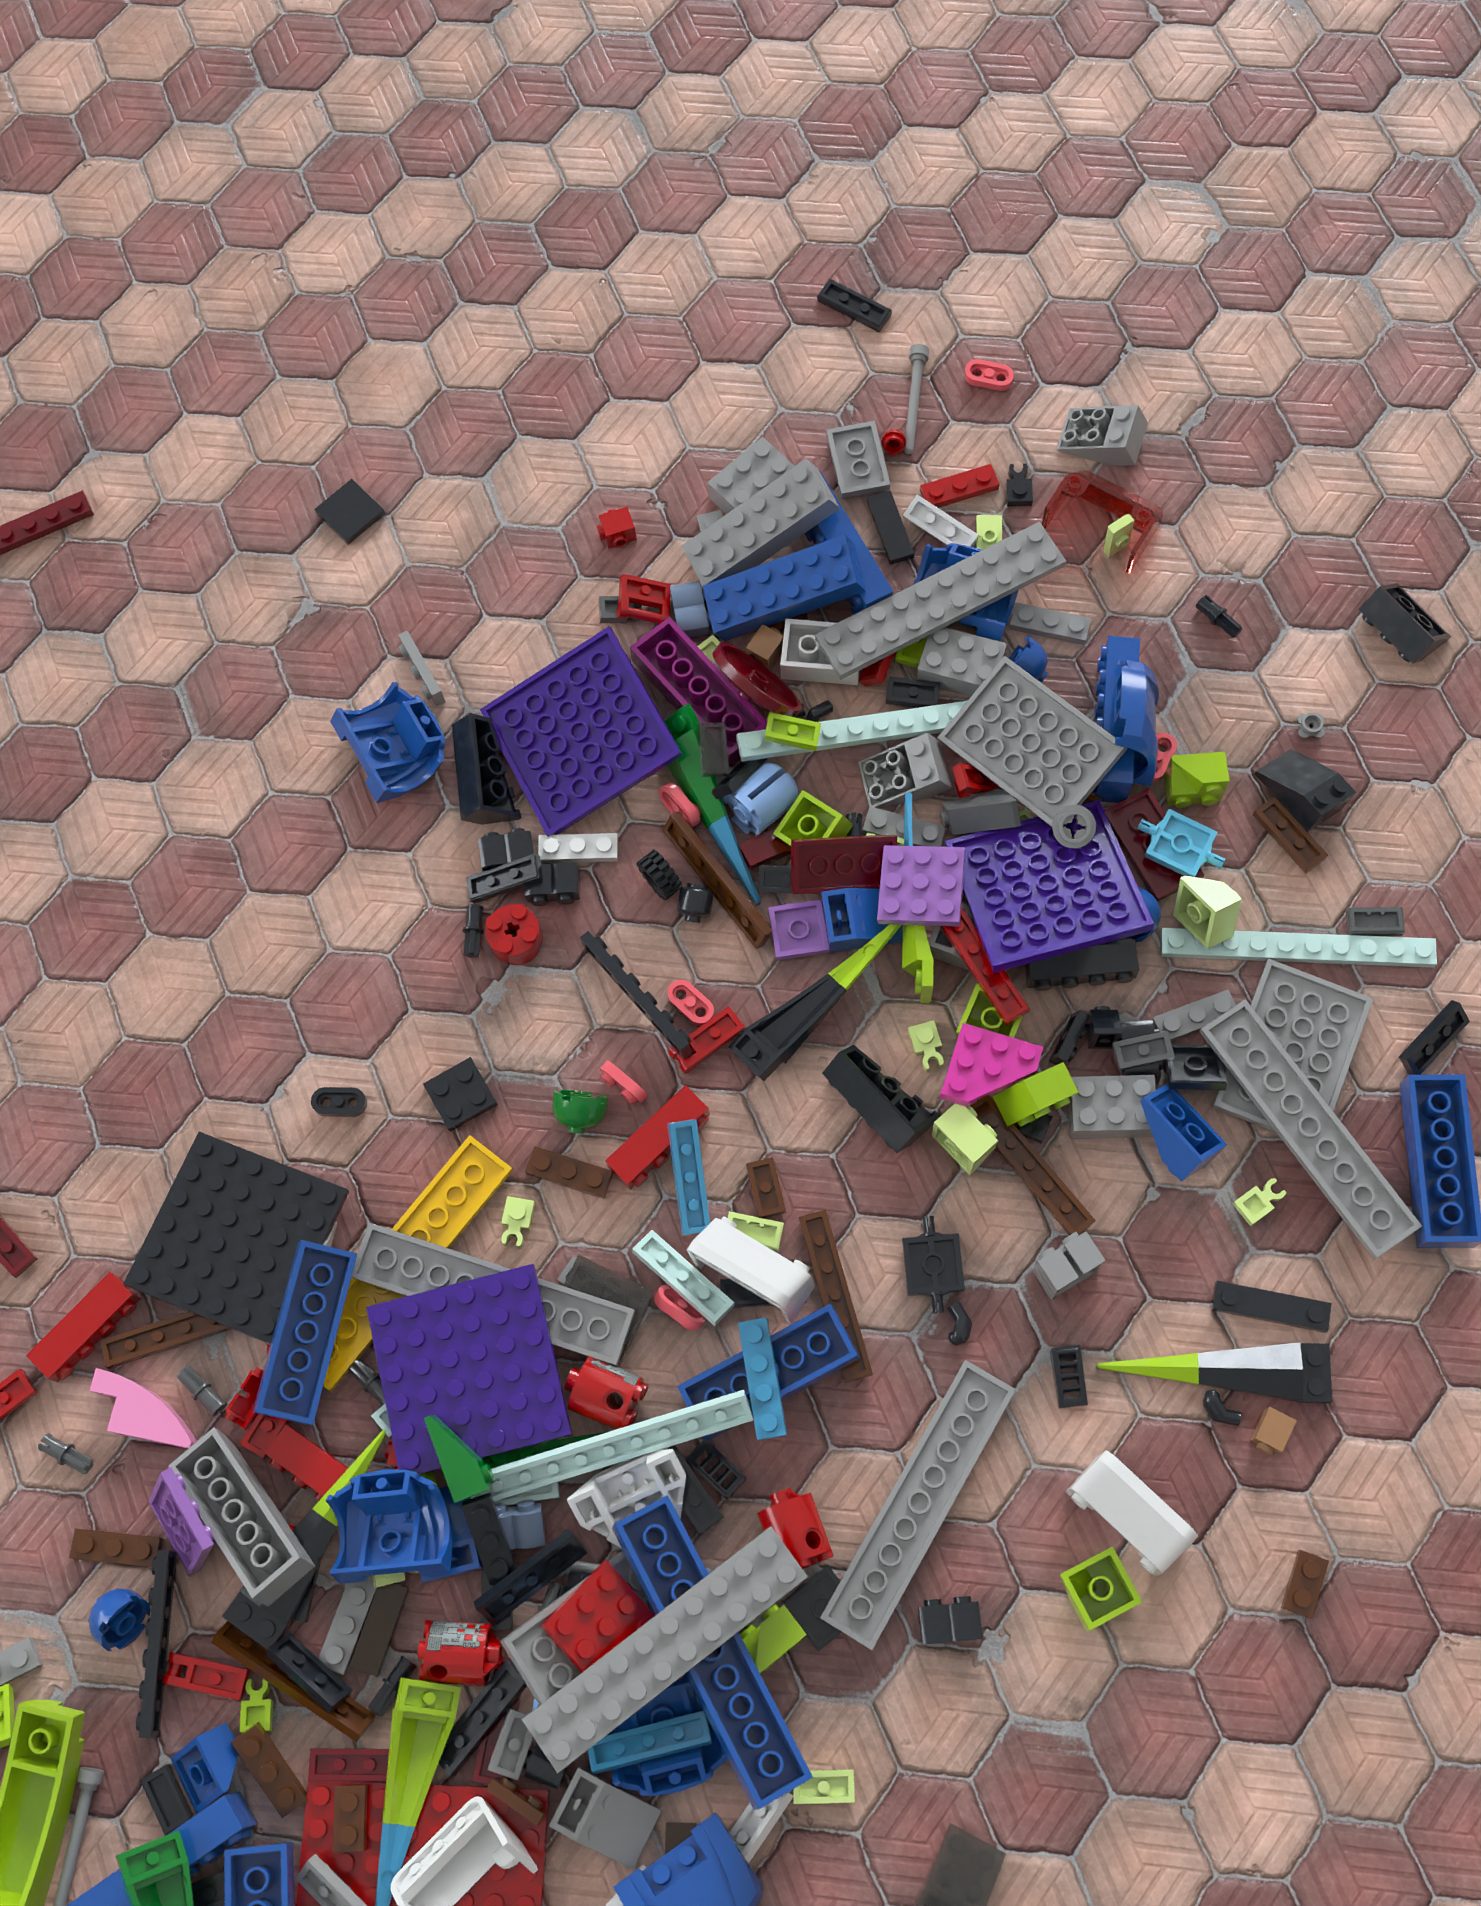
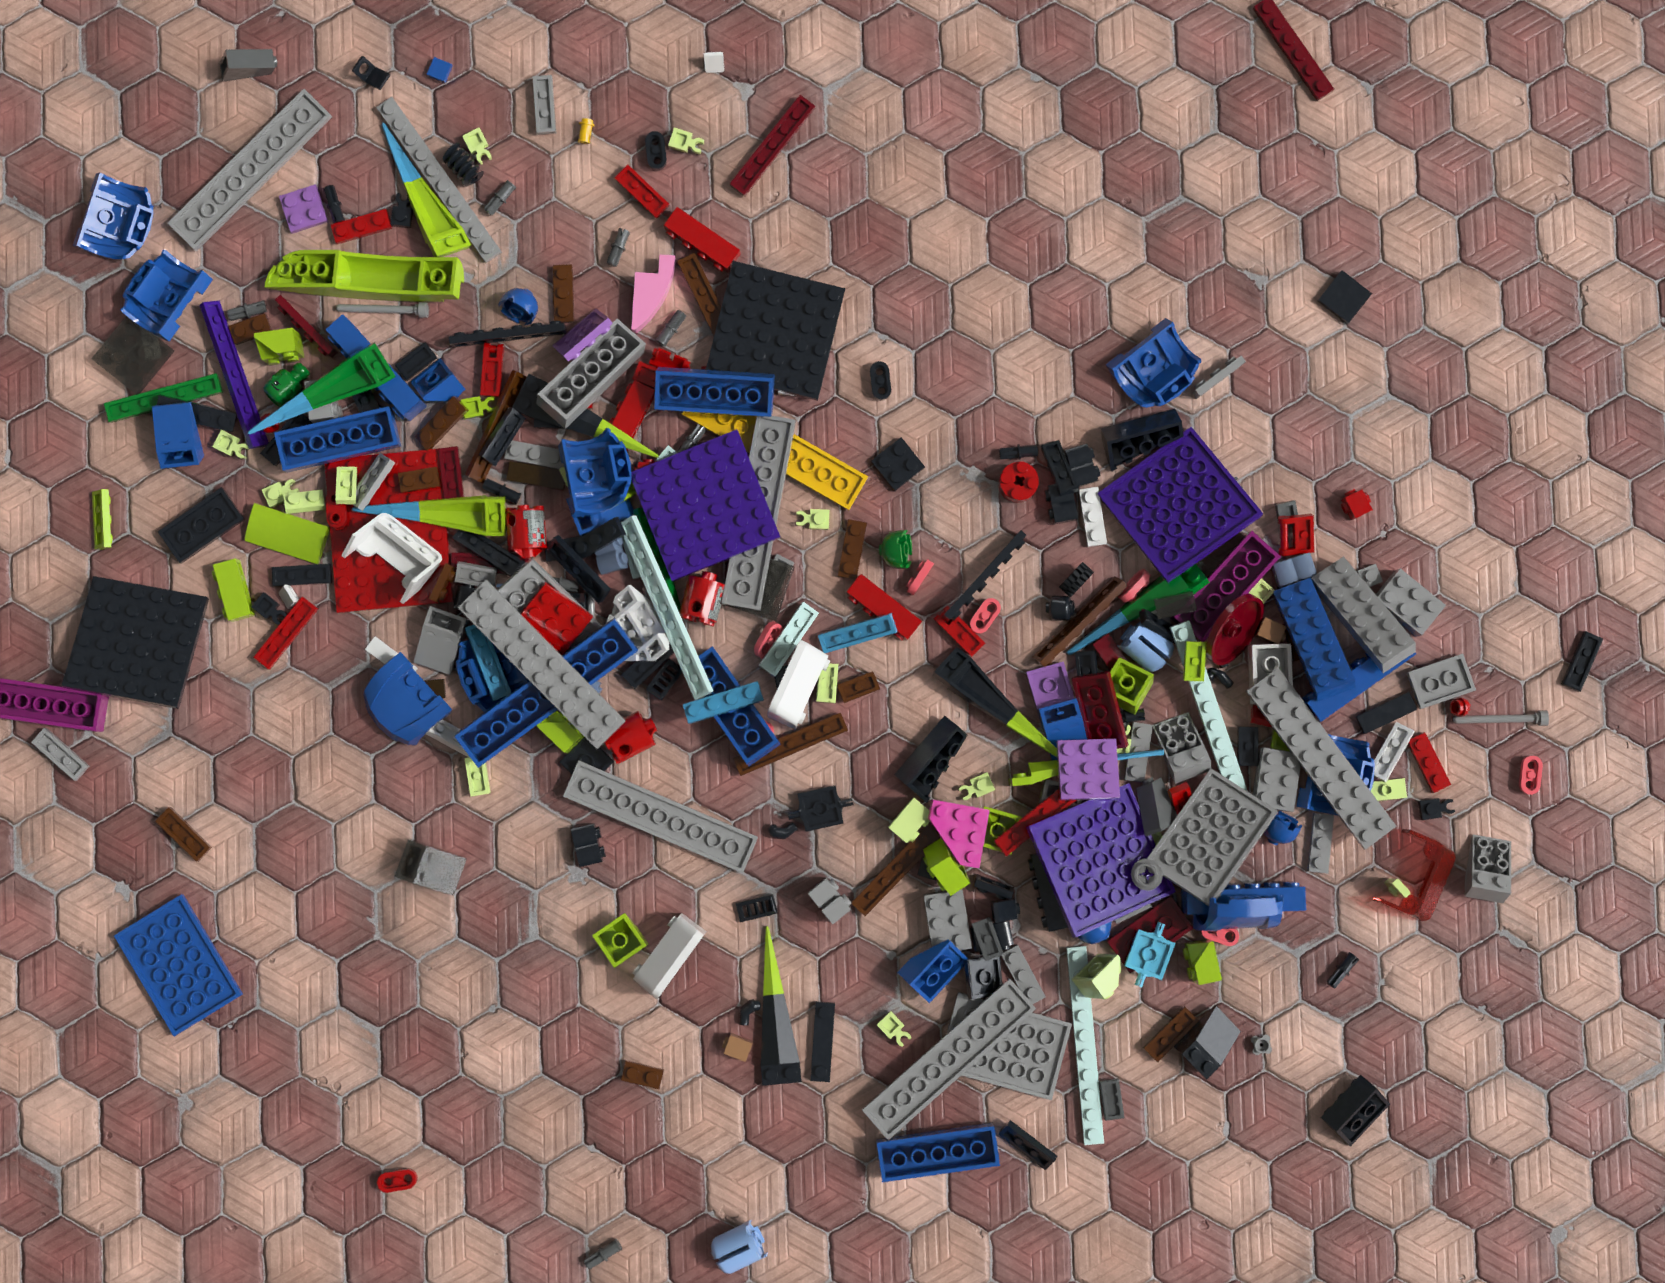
camera: 75 degrees right, 15 degrees up
green slope [424,1415,494,1503] -> none

